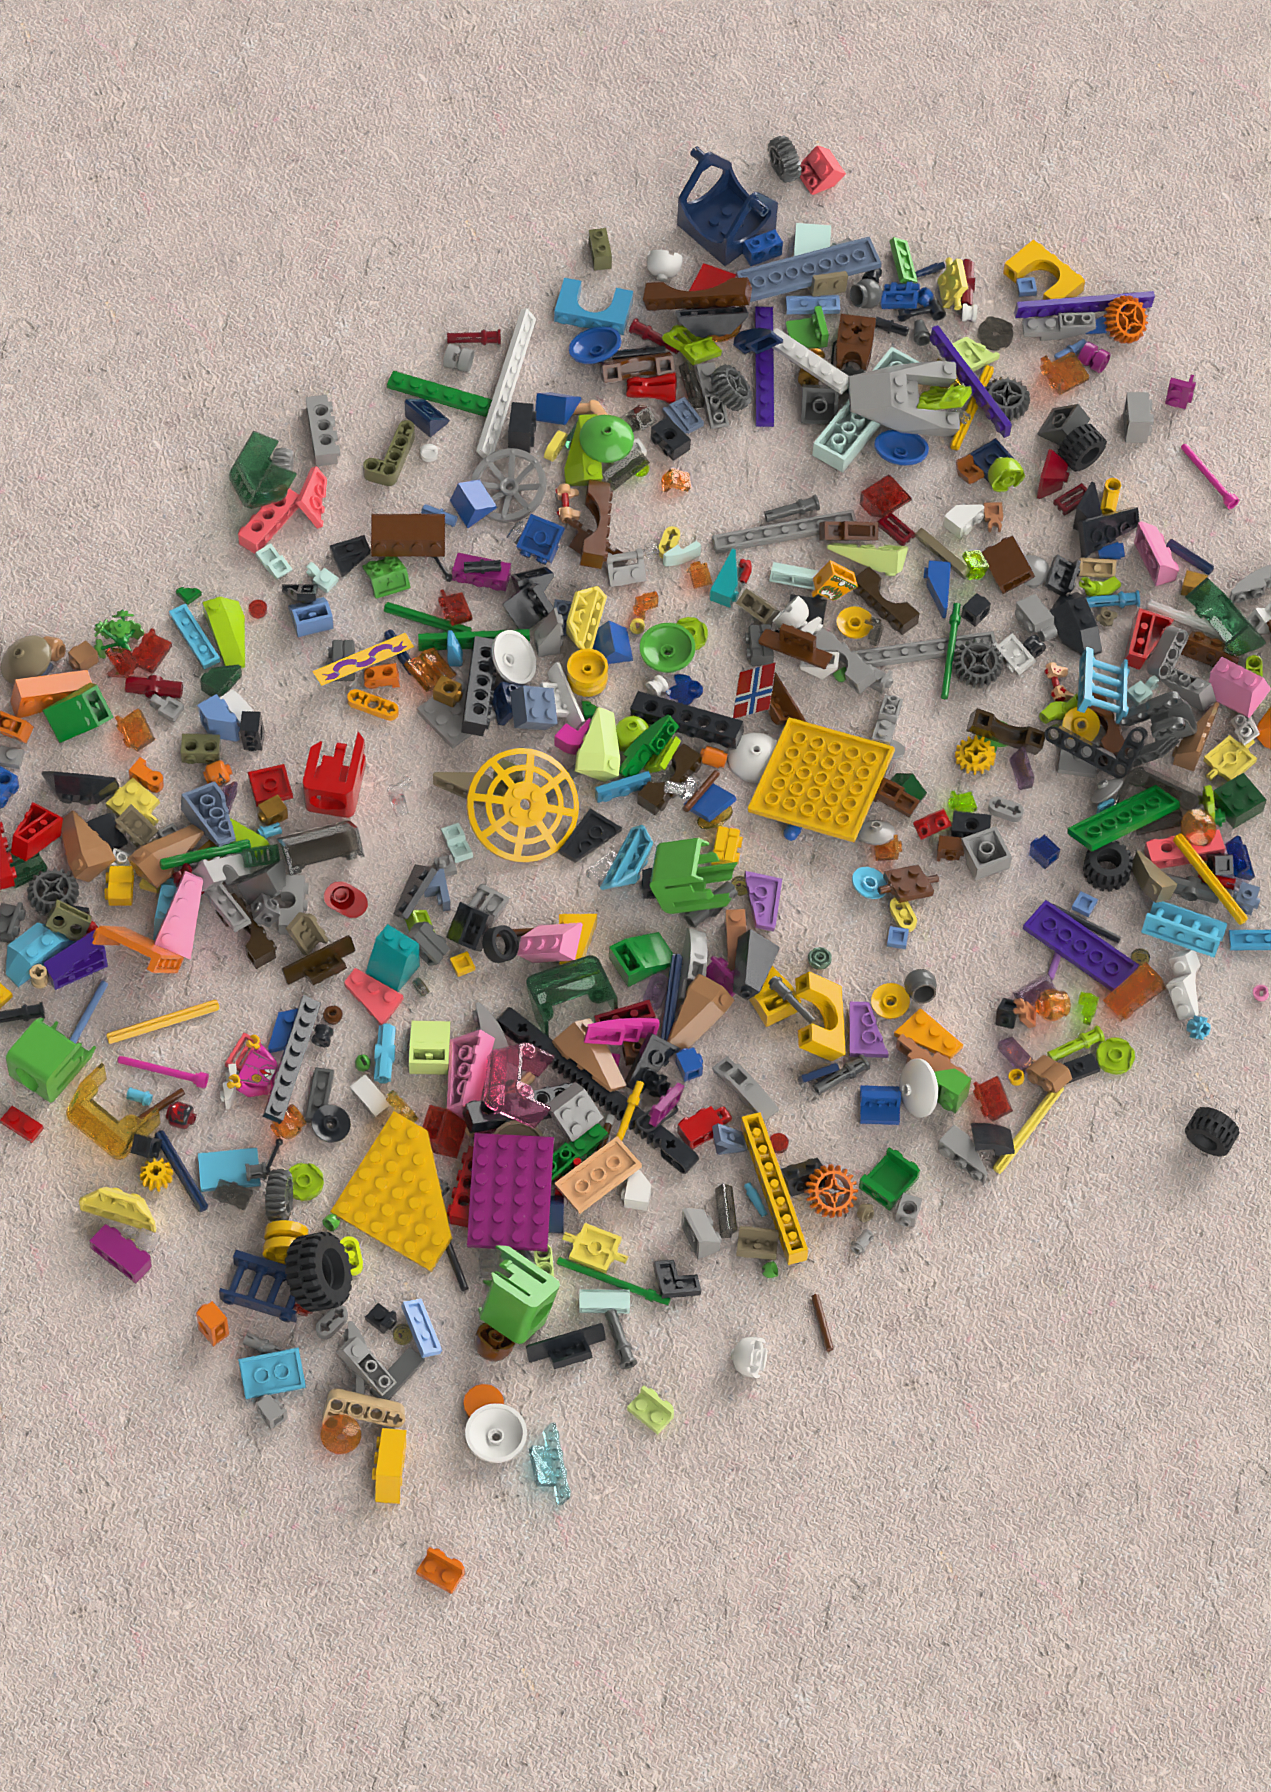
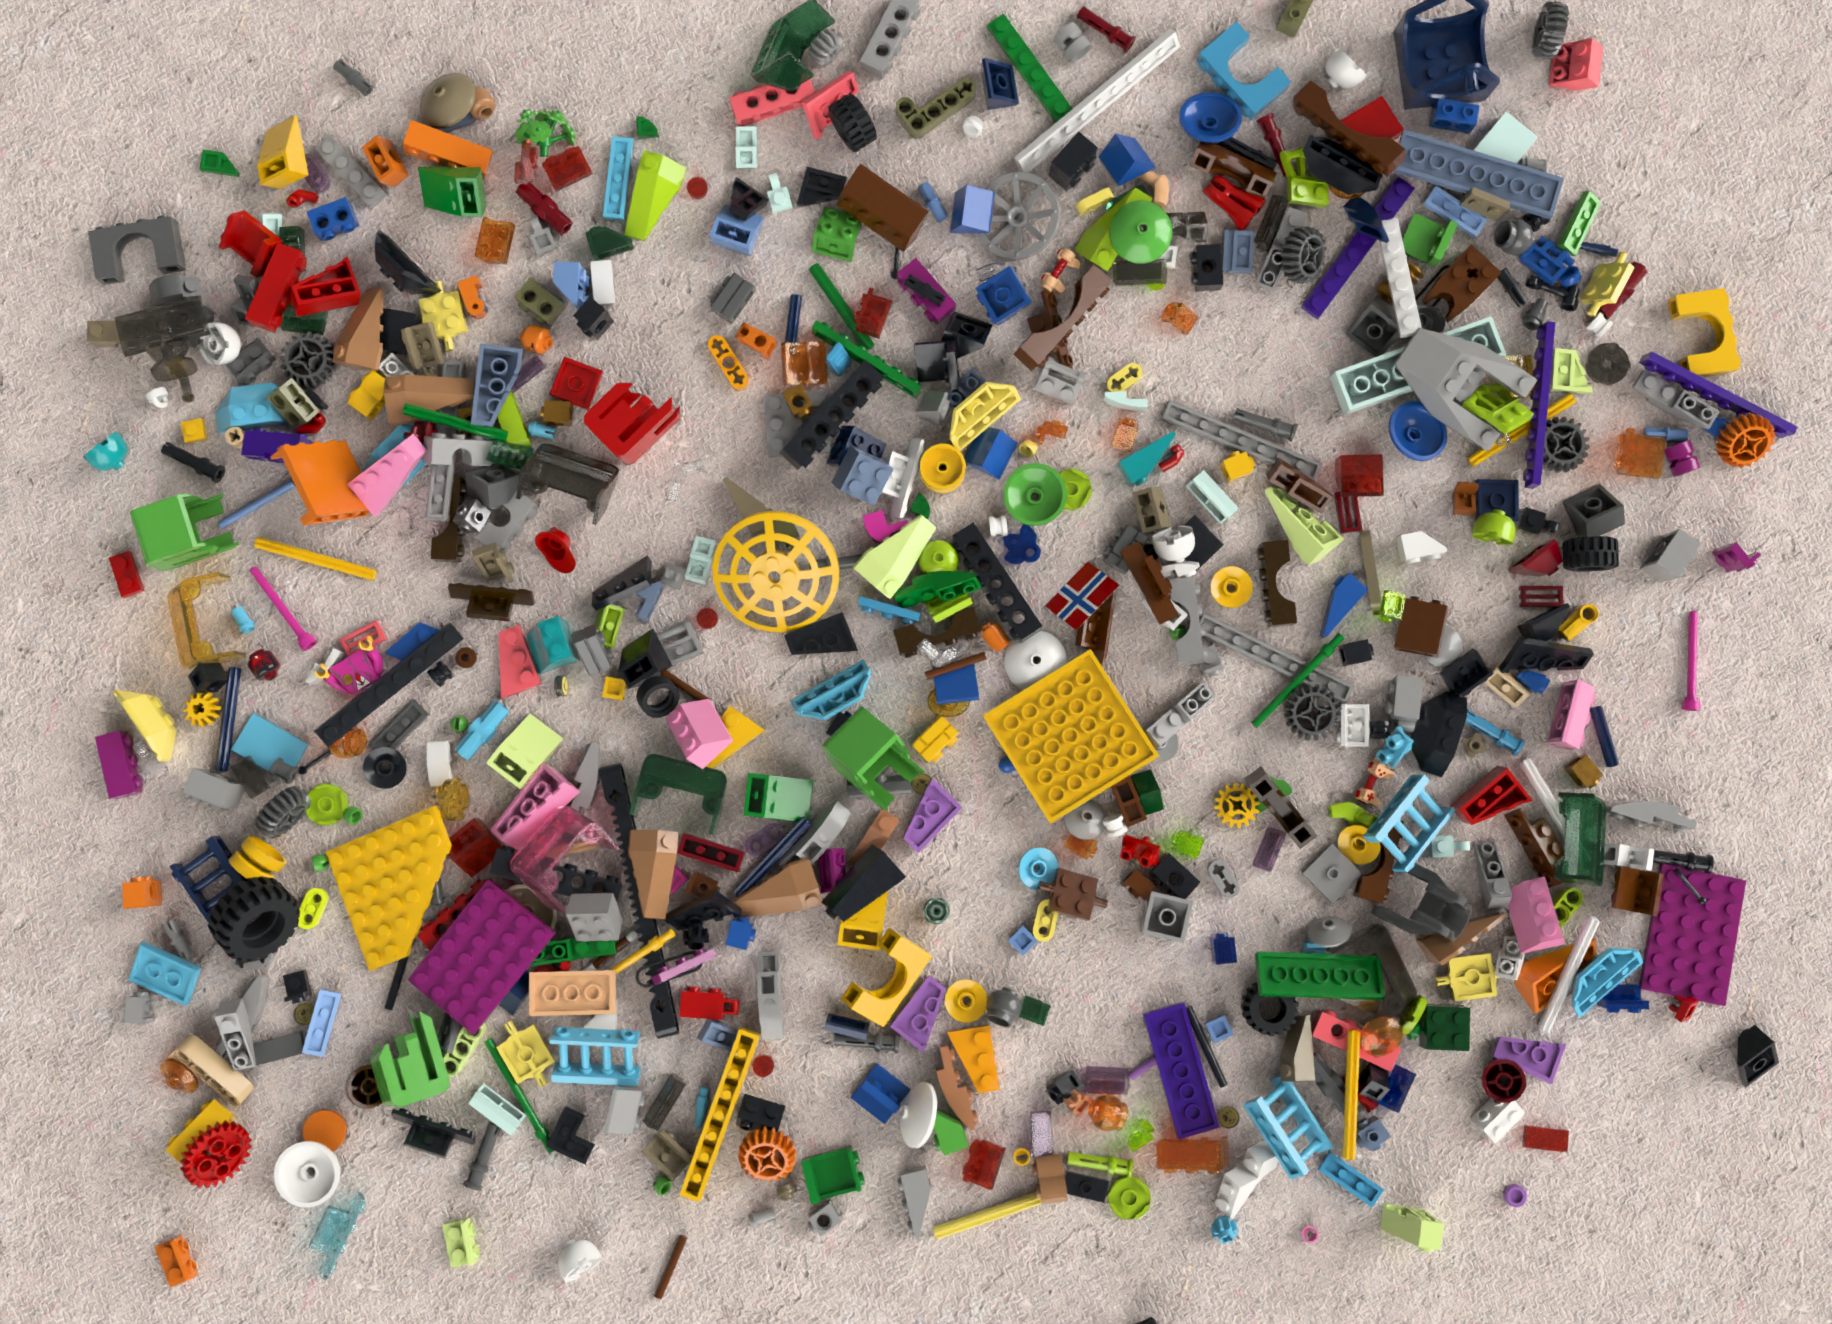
camera: 35 degrees right, 25 degrees up
medium nougat brick [68,640,99,671] -> none
reddish brown bar [132,1088,185,1126] -> none
yellow sticker [312,633,414,686] -> none
white dish [492,630,536,685] -> none
dark pink slope [583,1018,660,1045] -> none
dark grey pin [768,976,816,1024] -> none
light orange torso [811,560,858,601] -> none
clear smoke bracket [864,617,885,646] -> none
black slope [971,1123,1015,1156] -> none
nougat plate [983,502,1003,532] -> none
medium blue plate [1016,277,1037,297] -> none
black beam [1044,724,1148,779] -> none
lime arm [1079,576,1121,597] -> none
light grey beam [1147,626,1188,679] -> none
none -> red gear [180,1120,252,1188]
none -> light grey brick [183,768,247,811]
none -> bright green hinge [343,806,363,825]
none -> medium azure fence [550,1026,641,1086]
none -> clear red tile [697,608,718,630]
none -> black tyre [828,93,877,152]
none -> clear green panel [1019,996,1051,1026]
none -> white wheel [1102,813,1128,838]
none -> yellow brick [1219,451,1255,483]
none -> medium azure hips [1376,726,1414,768]
none -> black plate [1518,507,1560,534]

